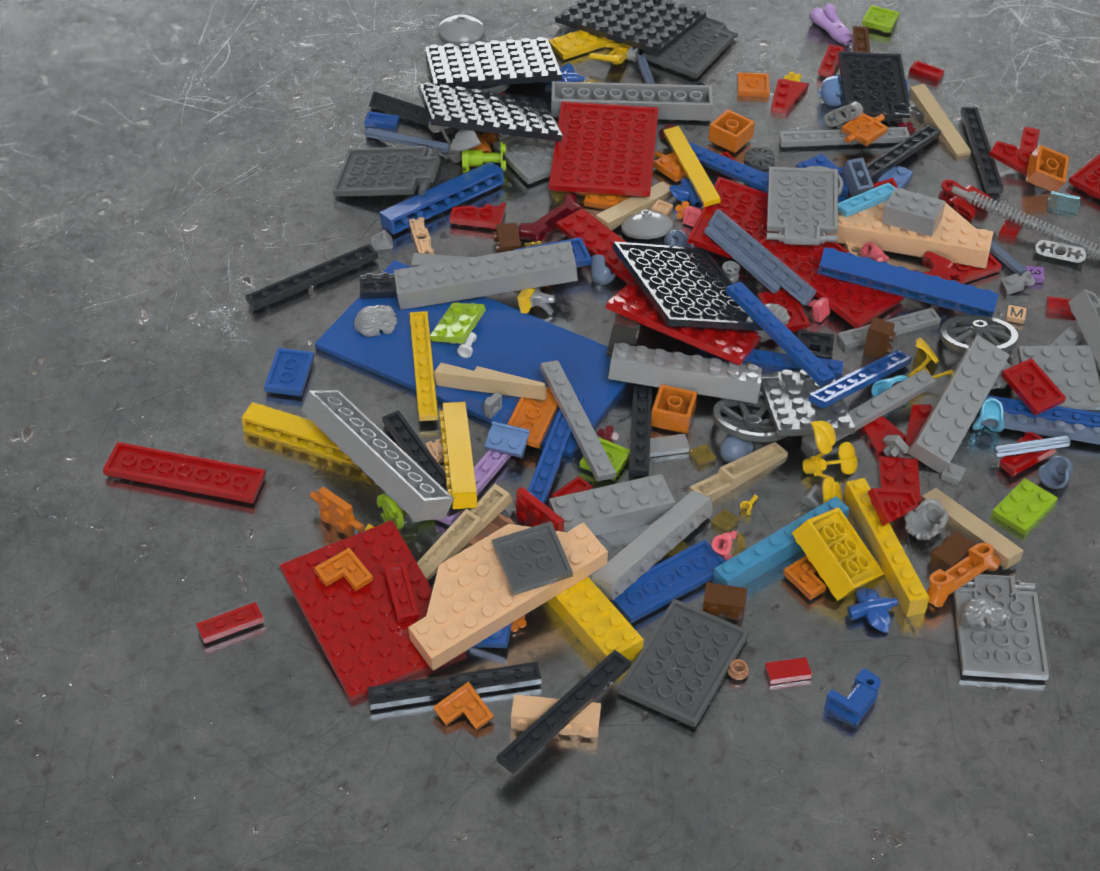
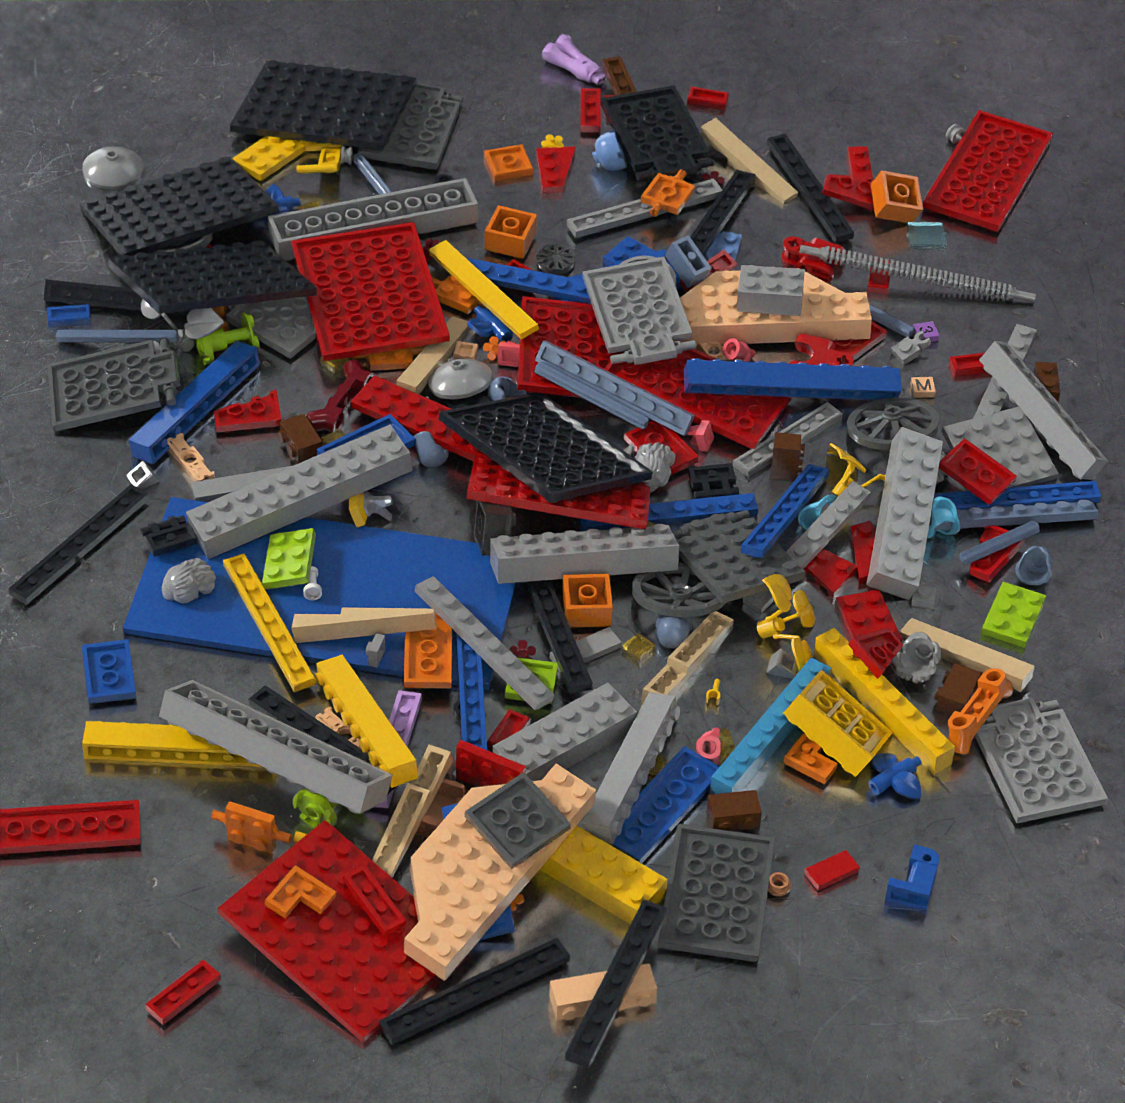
camera: 20 degrees left, 0 degrees up
orange plate [433,682,494,731] -> none
medium blue plate [484,421,530,458] -> none
clear yellow tile [711,509,740,533] -> none
light grey wheel [722,261,740,283] -> none
blue plate [725,281,835,387] -> none
light grey beam [824,102,863,127] -> none
medium azure tile [838,183,895,218] -> none
lime plate [861,5,900,33] -> none
light grey tile [883,435,910,457] -> none
light grey hair [960,598,1011,628] -> none
light grey beam [1035,238,1086,263] -> none

